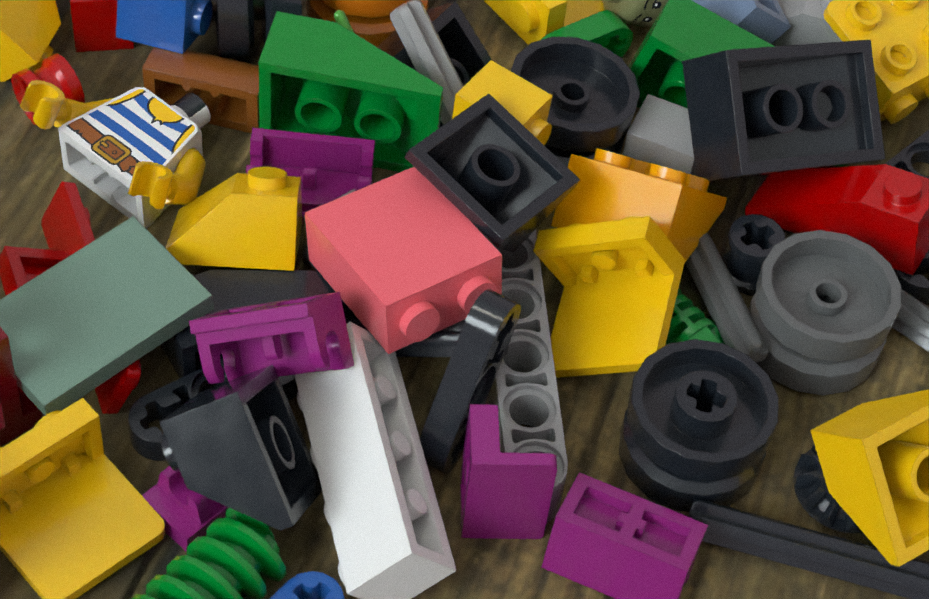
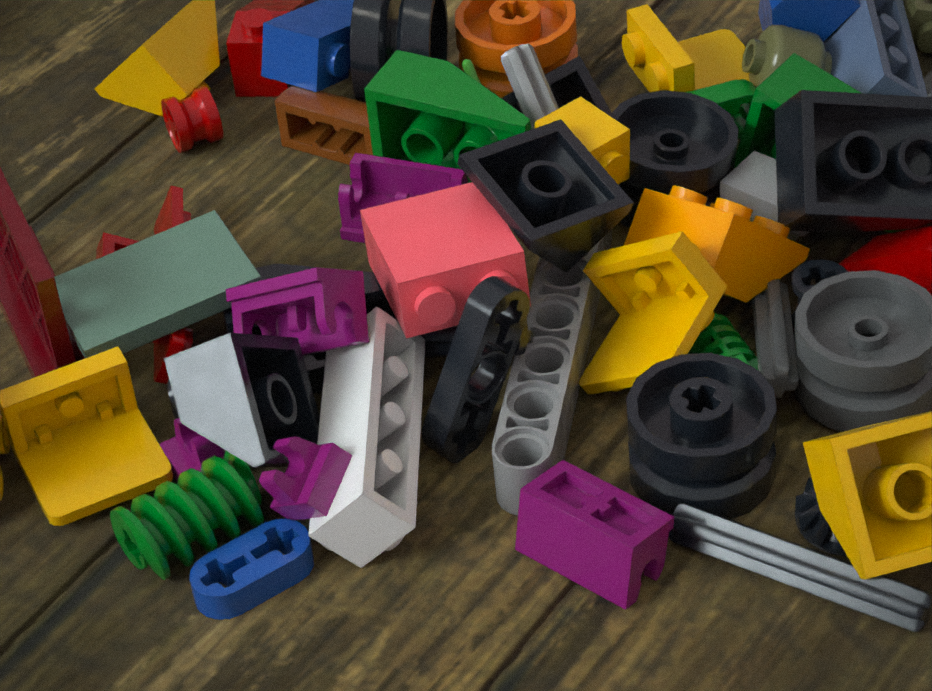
camera: 25 degrees right, 10 degrees down
torso [20,80,211,229] -> none
yellow slope [165,167,302,271] -> none
magenta panel [460,404,557,539] -> none
none -> magenta tile [259,437,353,520]

